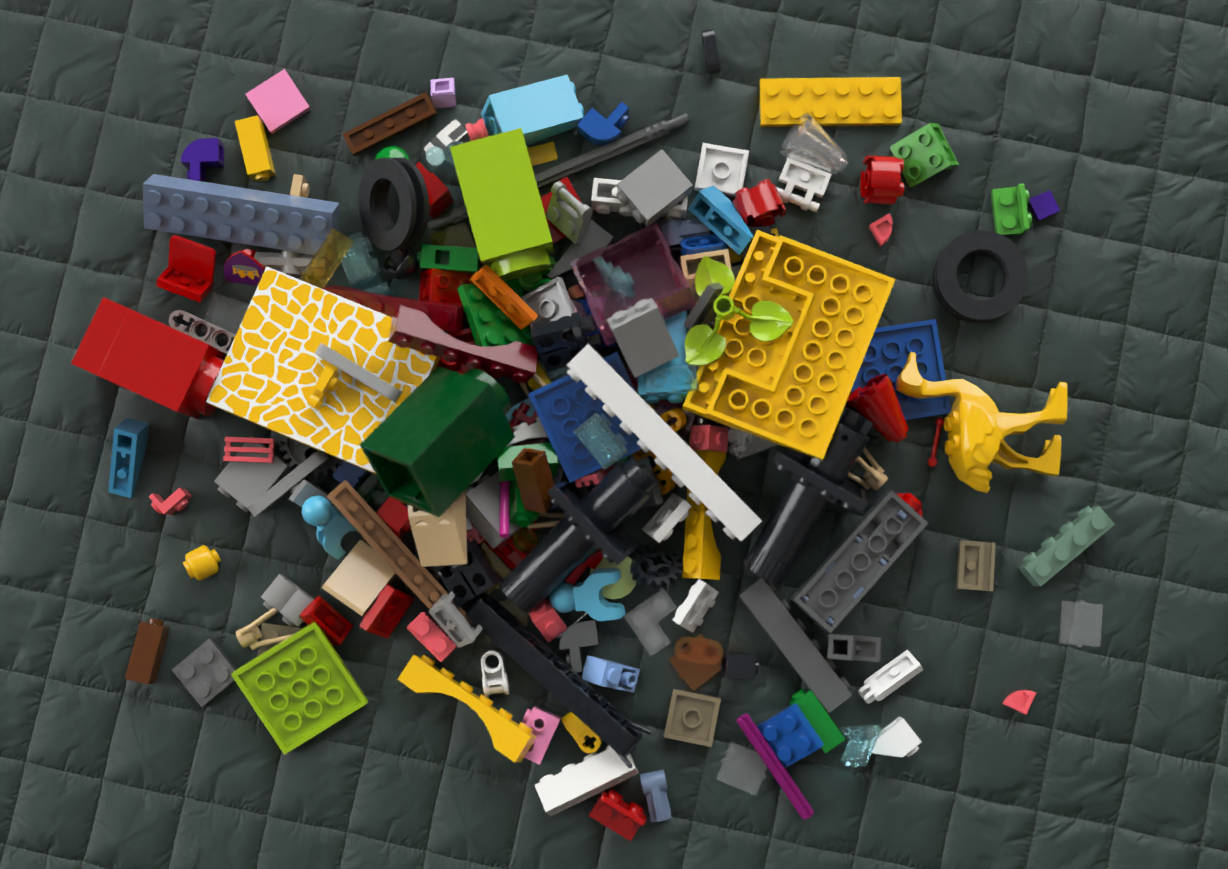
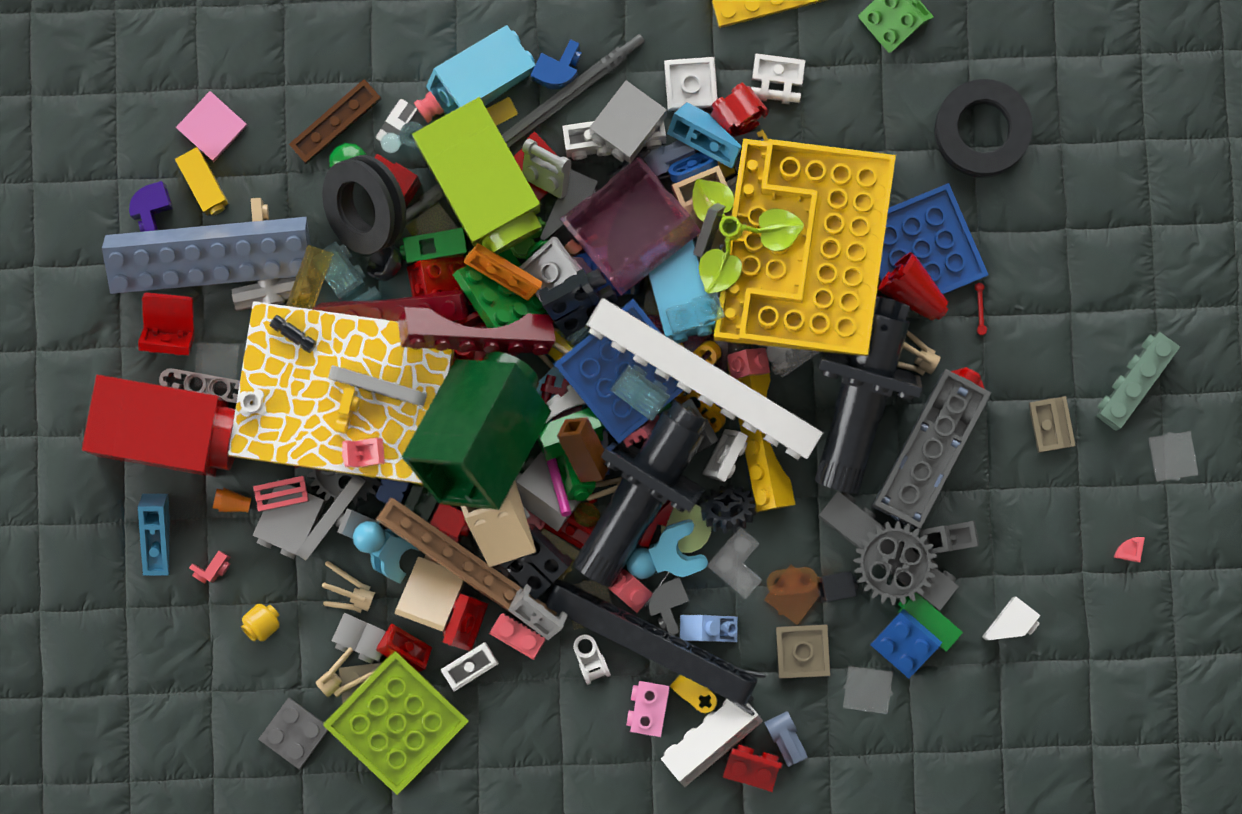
camera: 15 degrees left, 0 degrees up
reddish brown brick [125,618,170,685] -> none
dark purple shield [224,249,265,286] -> none
yellow arch [397,654,537,763] -> none
lavender slope [431,78,456,108] -> none
clear light blue slope [593,255,635,298] -> none
light grey brick [607,298,679,378] -> none
white plate [673,579,719,633] -> none
magenta axle [736,713,814,820] -> none
clear cone [780,113,848,174] -> none
clear light blue slope [841,724,882,767] -> none
white hinge [858,650,923,704] -> none
red brick [860,156,904,205] -> none
coral tile [868,213,893,247] -> none
yellow animal [896,352,1067,493] -> none
bright green bracket [990,183,1032,236] -> none
dark purple tile [1028,190,1060,222] -> none
none -> orange cone [213,487,251,513]
none -> white plate [239,389,266,417]
none -> black axle [270,315,317,353]
none -> tan plant [322,561,375,613]
none -> coral bracket [342,438,385,468]
none -> white brick [441,642,499,691]
none -> dark grey gear [854,522,937,605]

